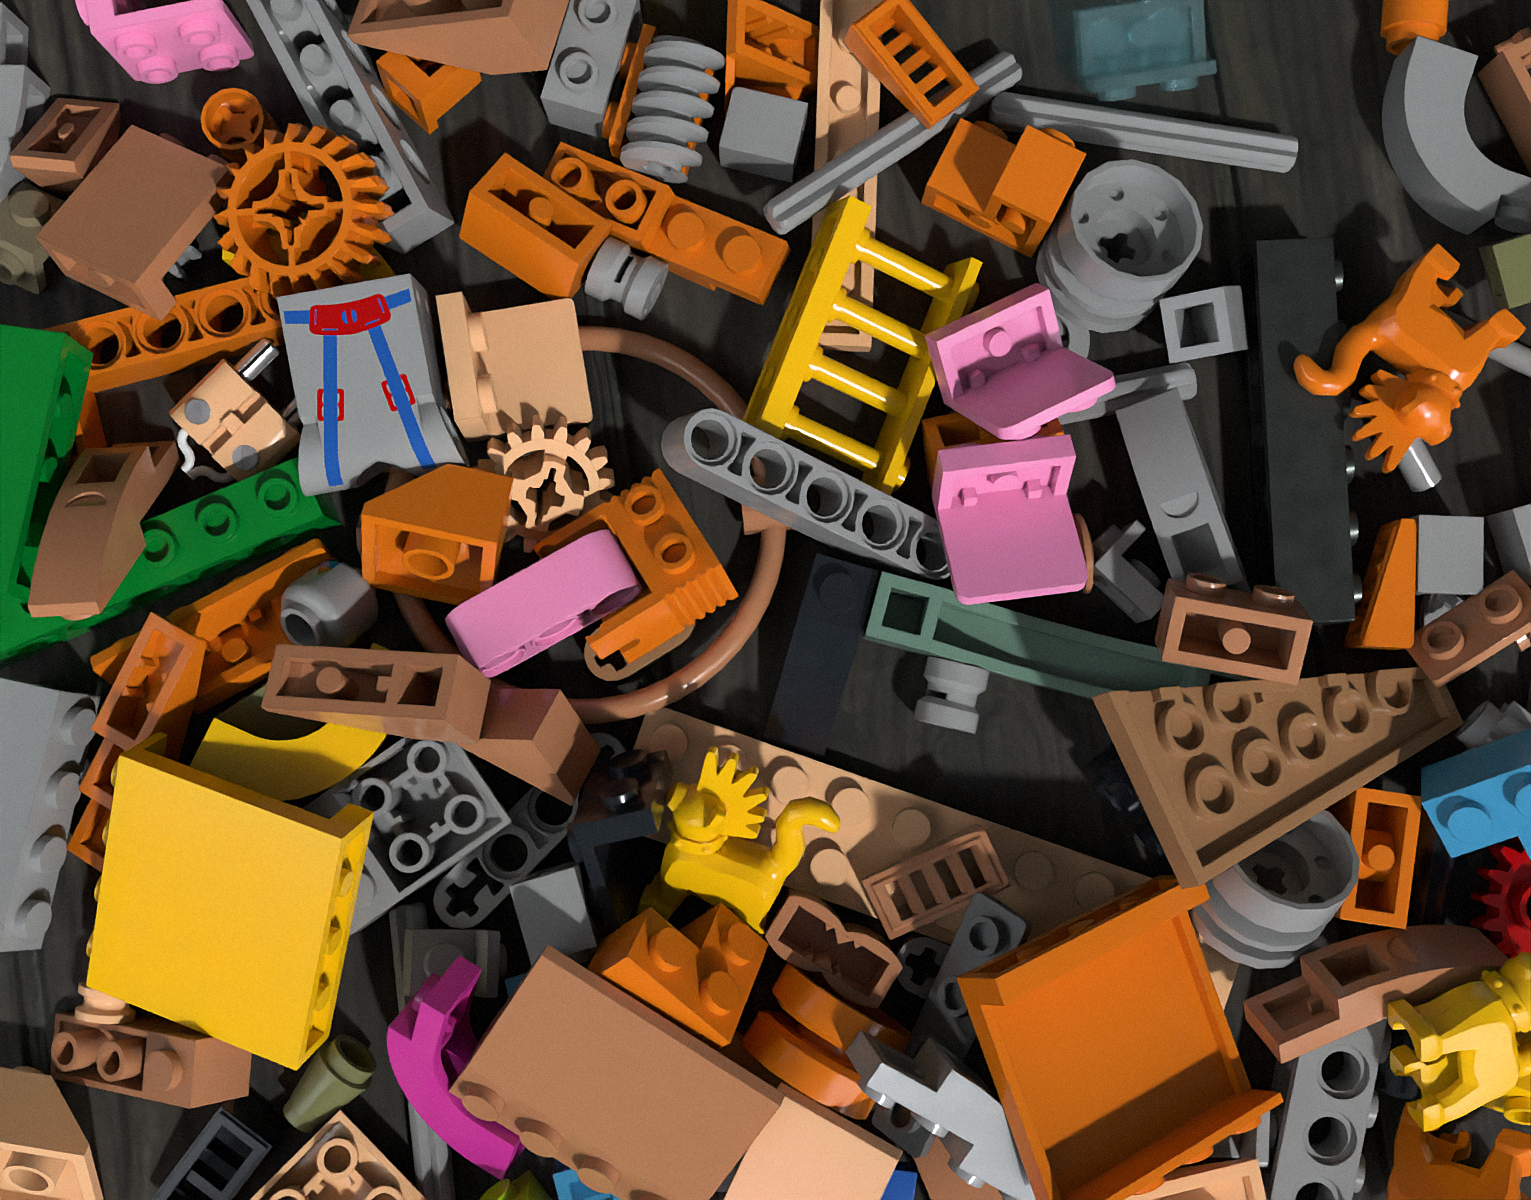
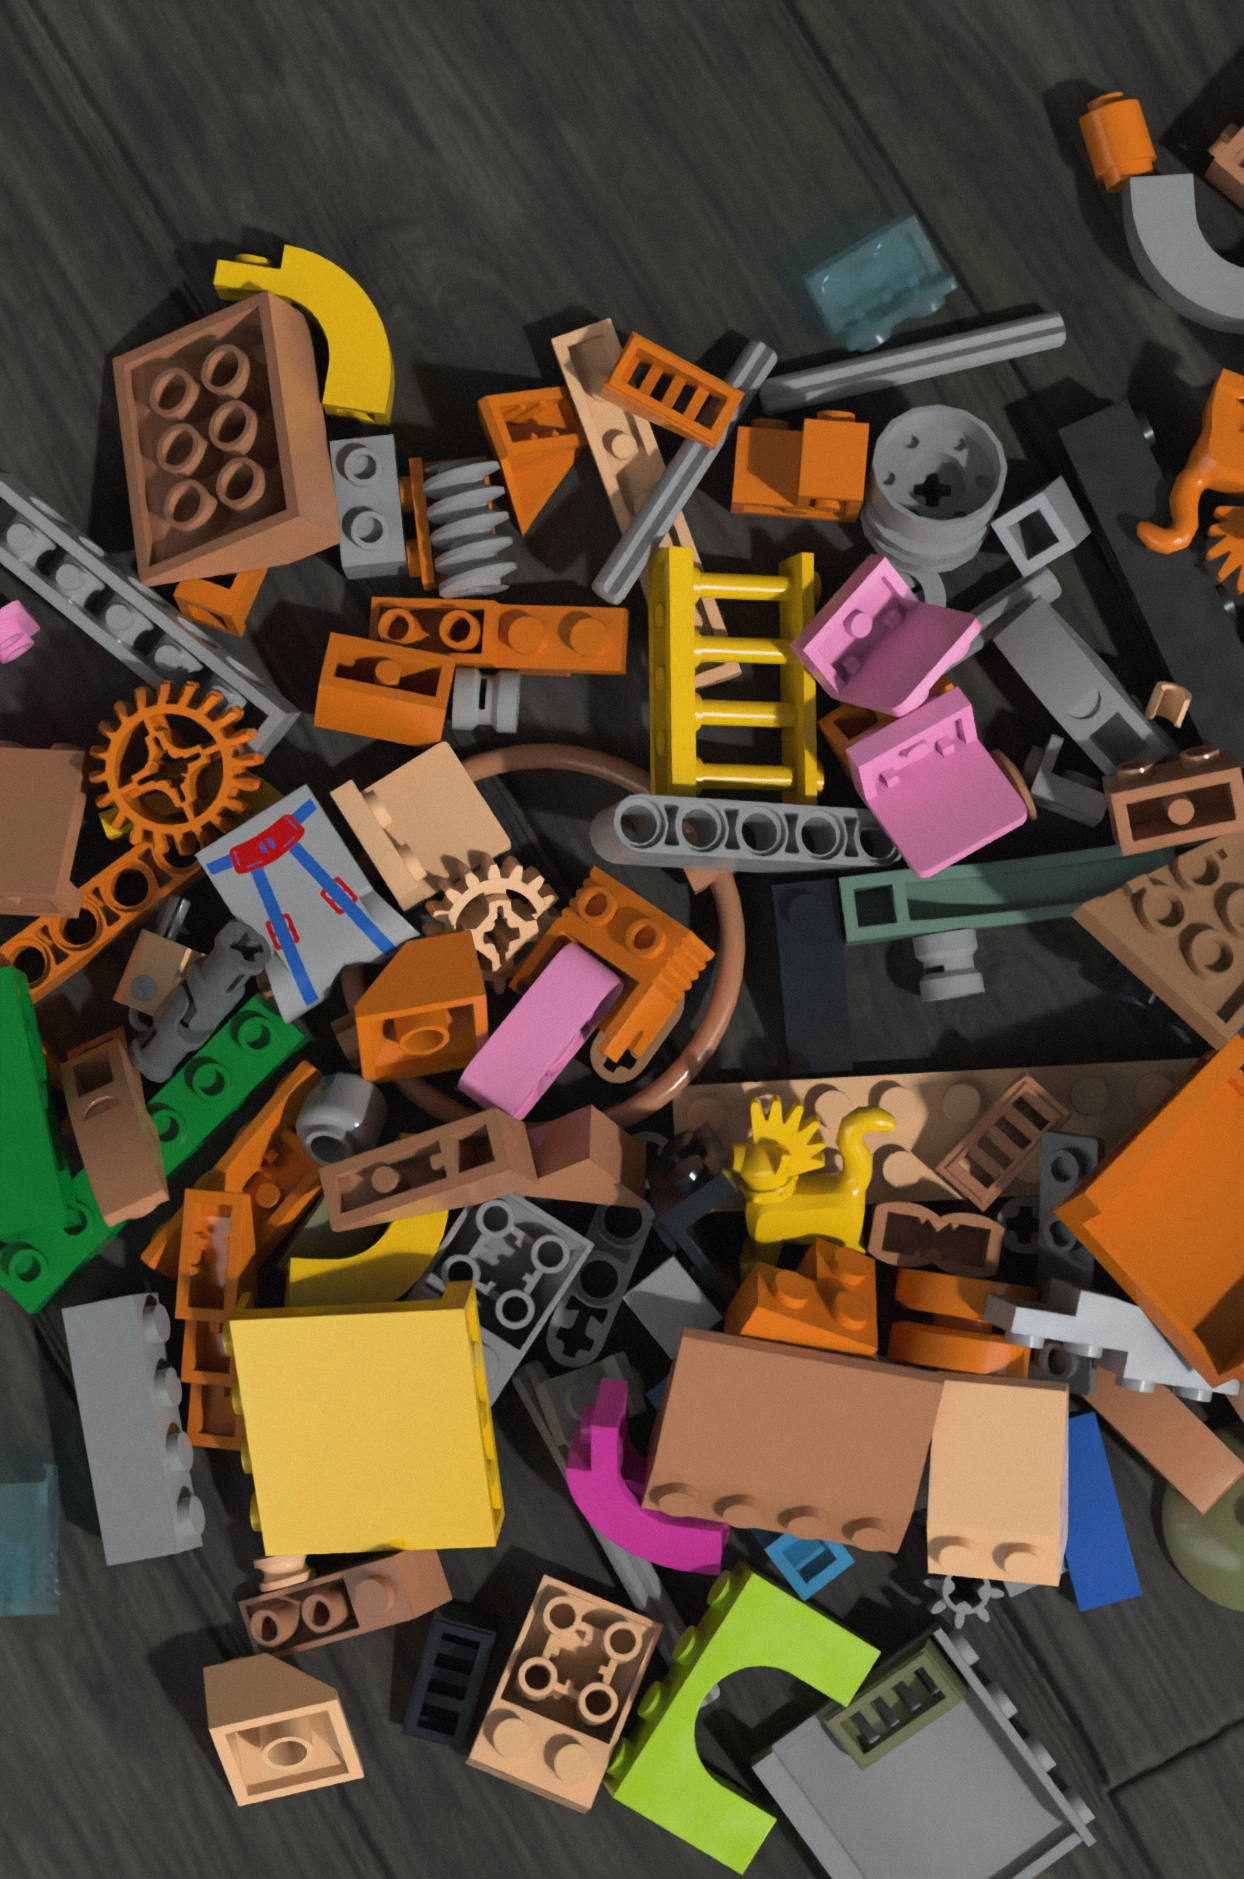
camera: 20 degrees left, 0 degrees up
orange wheel [201,88,280,166] -> none
olive cone [283,1034,377,1133] -> none
light grey panel [719,87,808,183] -> none
none -> dark grey piece [128,922,272,1083]
none -> light nougat hand [1144,681,1192,728]

